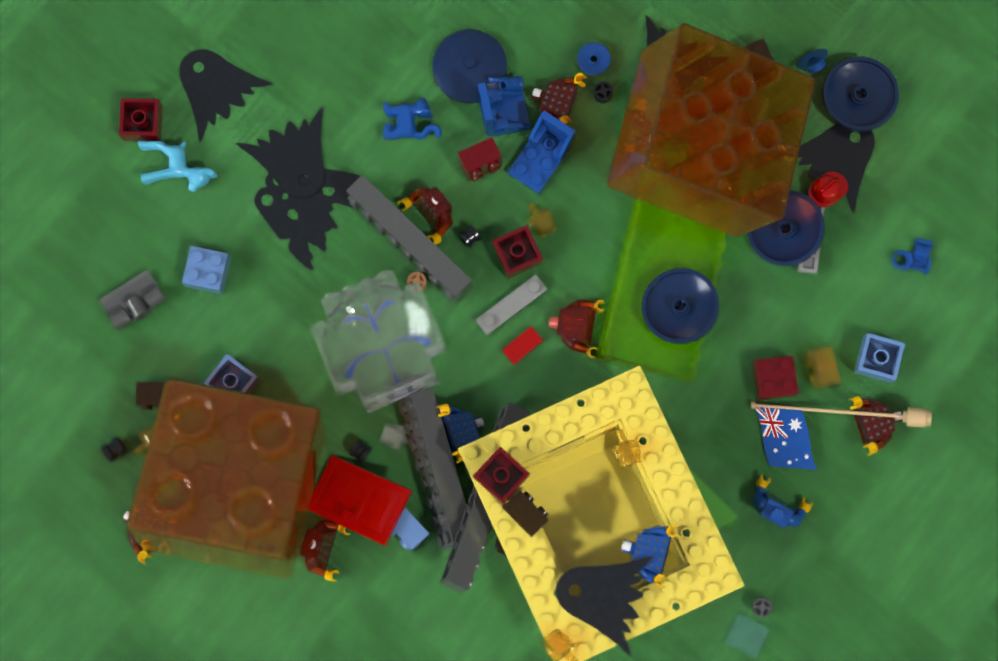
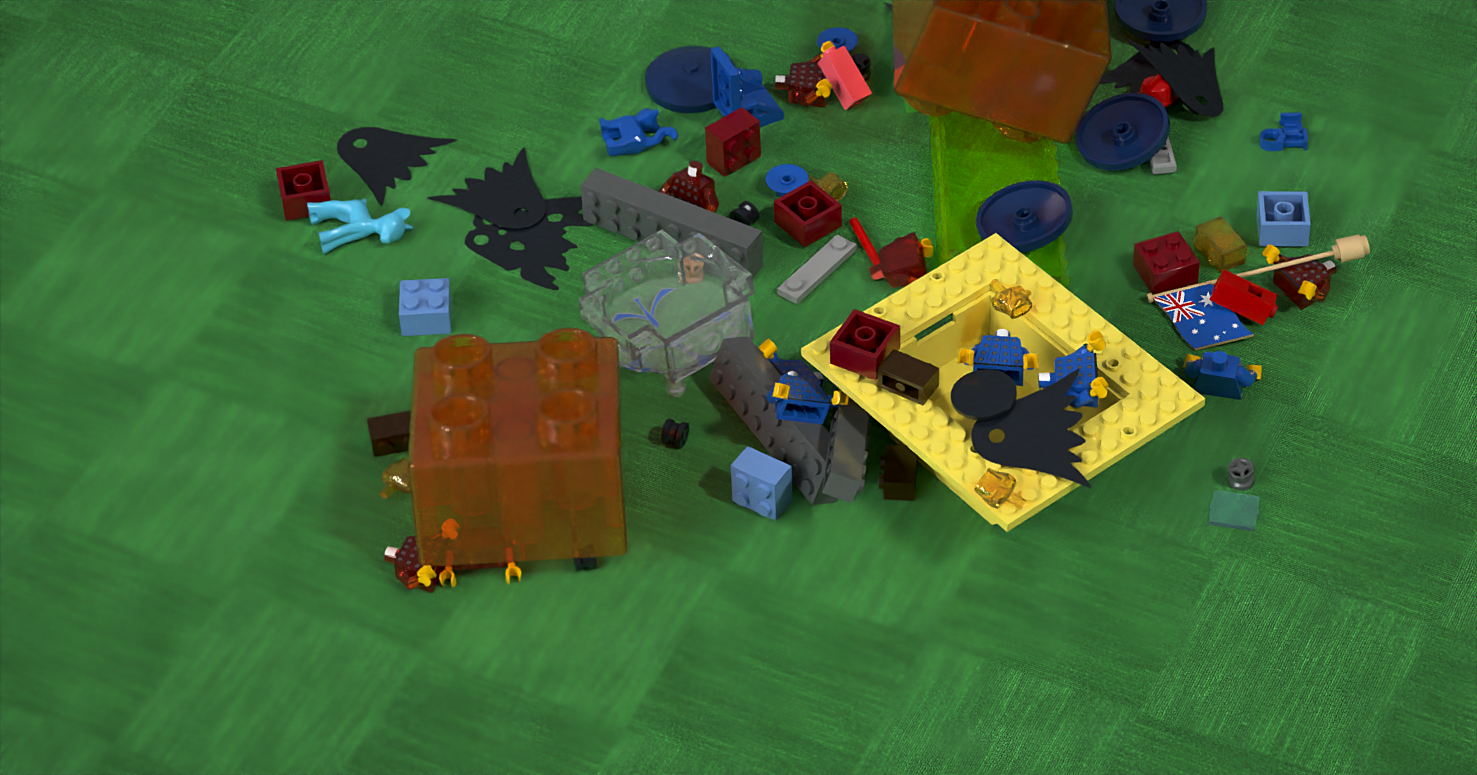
camera: 15 degrees left, 35 degrees down
dark grey panel [99,270,167,331] -> none
black wheel [100,436,128,463] -> none
clear red torso [300,520,351,582] -> none
red door [306,455,412,546] -> none
clear piece [379,423,410,451] -> none
red tile [502,326,543,366] -> none
blue bracket [508,111,576,194] -> none
none -> blue piece [766,164,808,196]
none -> blue torso [766,371,849,424]
none -> coral brick [818,46,872,110]
none -> red bar [849,217,885,271]
none -> black piece [951,369,1017,420]
none -> blue torso [957,329,1039,386]
none -> black piece [1126,38,1223,117]
none -> red brick [1209,269,1278,325]

